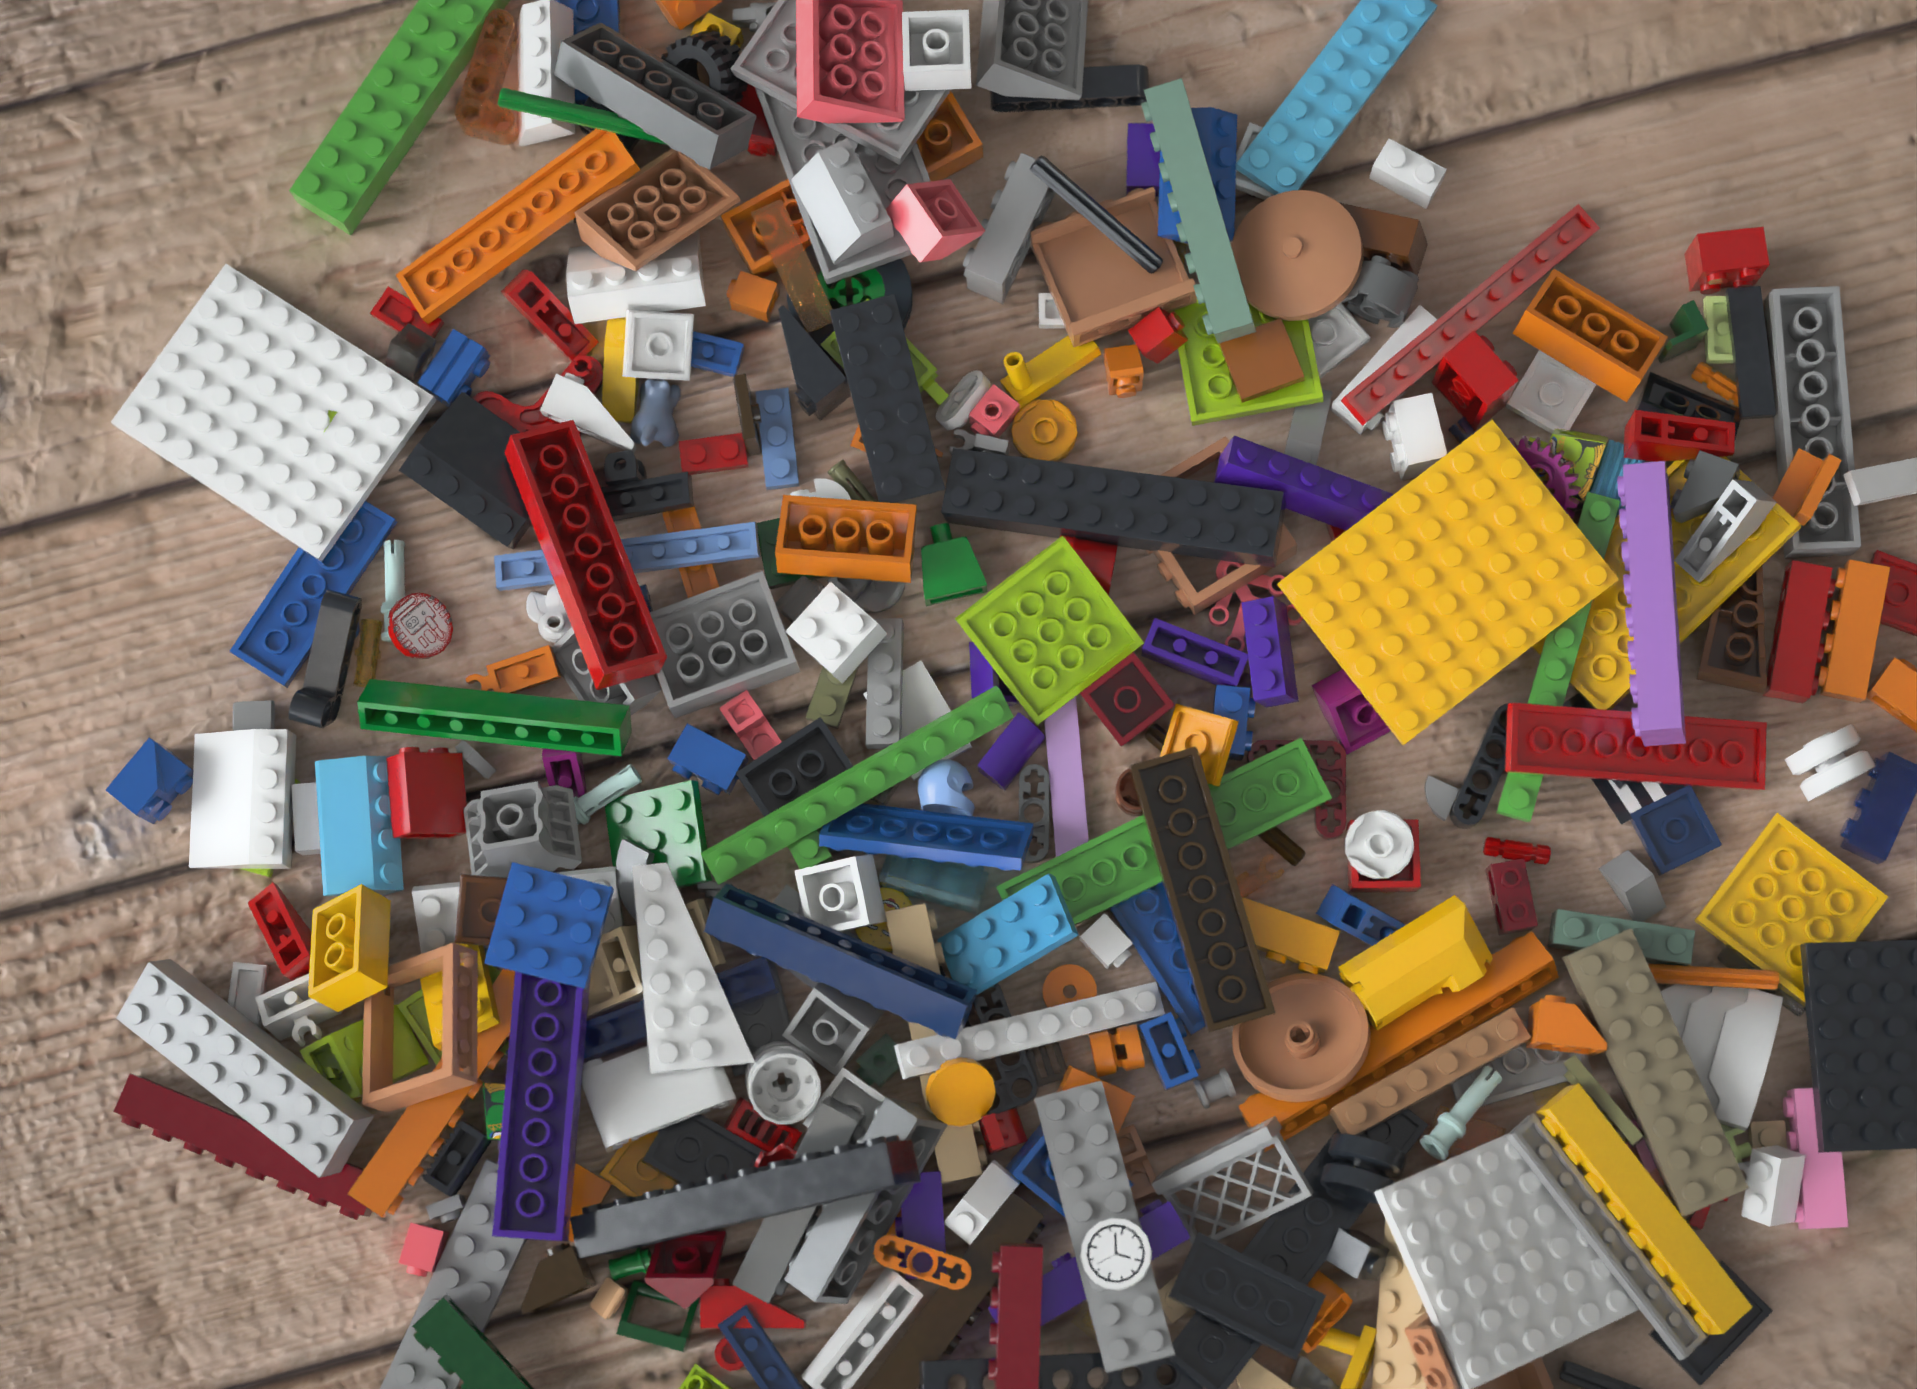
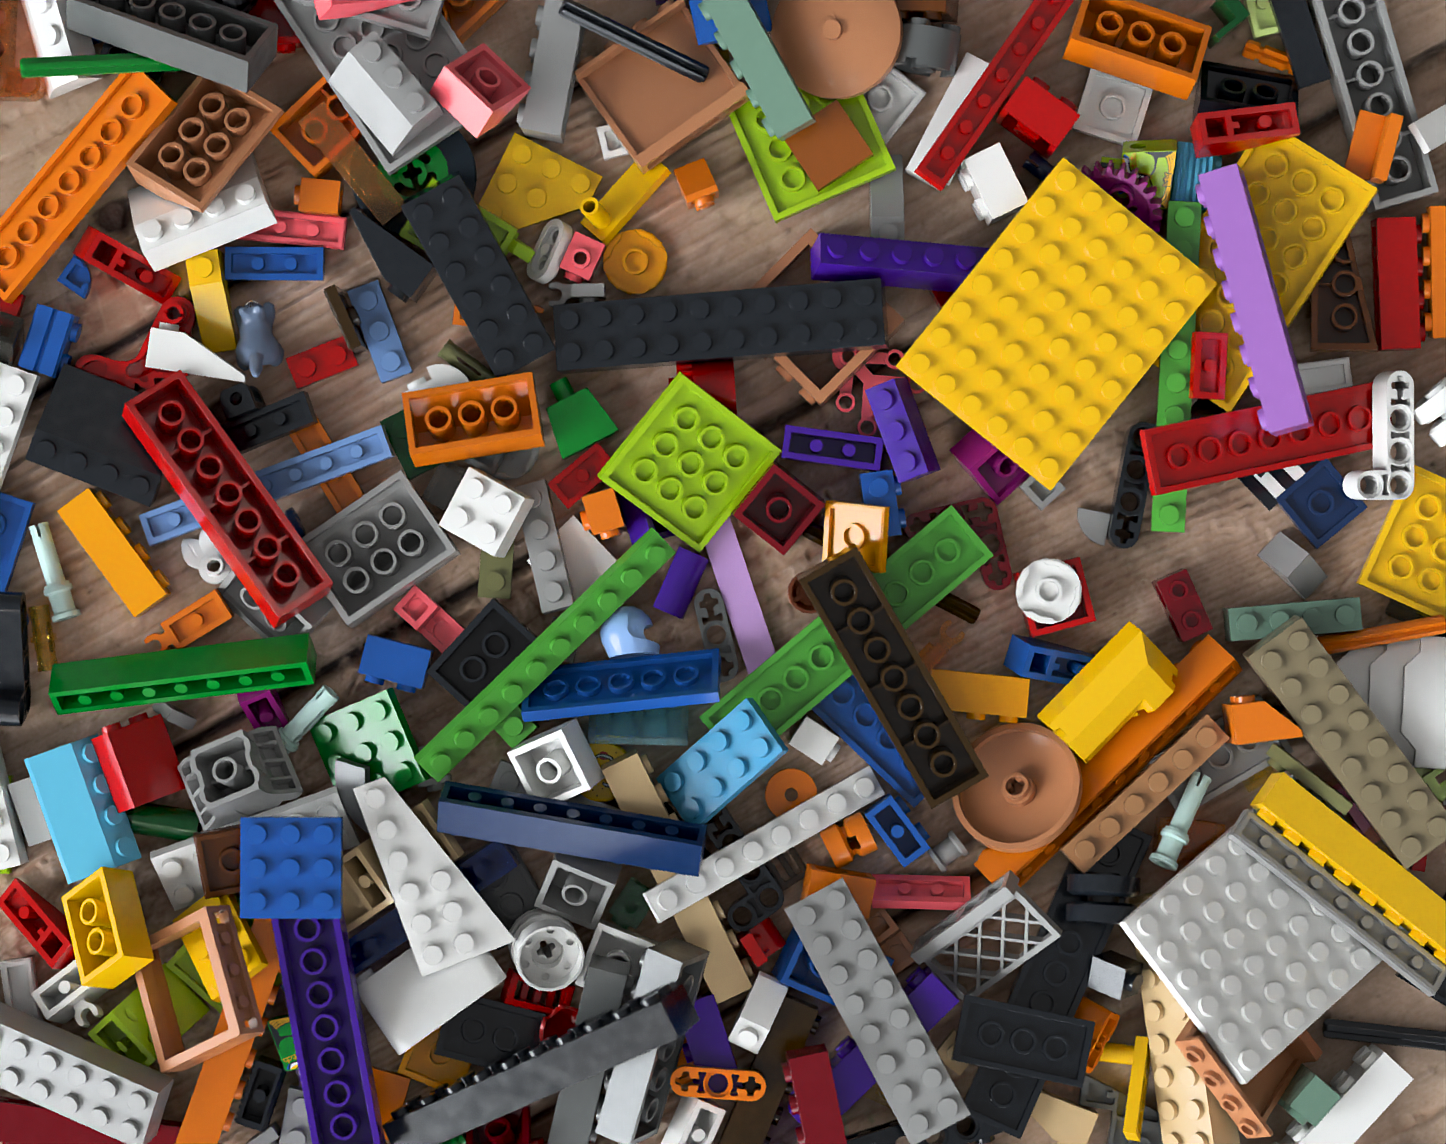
camera: 20 degrees left, 10 degrees up
tile [388,593,453,659] -> none
white tile [623,310,694,381] -> none
light orange tile [925,1057,996,1126] -> none
white tile [1081,1218,1151,1290] -> none
red brick [1128,306,1188,364] -> none
red axle [1483,837,1551,865] -> none
dark grey slope [1670,450,1740,523] -> none
light grey slope [1674,479,1777,582] -> none
none -> blue tile [57,255,91,299]
none -> light orange brick [57,488,171,617]
none -> dark green brick [127,803,202,841]
none -> coral tile [236,210,348,251]
none -> yellow plate [479,133,603,230]
none -> red plate [547,442,610,509]
none -> orange brick [579,488,626,540]
none -> coral plate [871,874,971,910]
none -> light grey plate [1019,476,1066,511]
none -> red plate [1189,331,1228,400]
none -> white tile [1297,357,1353,395]
none -> white beam [1342,370,1414,500]

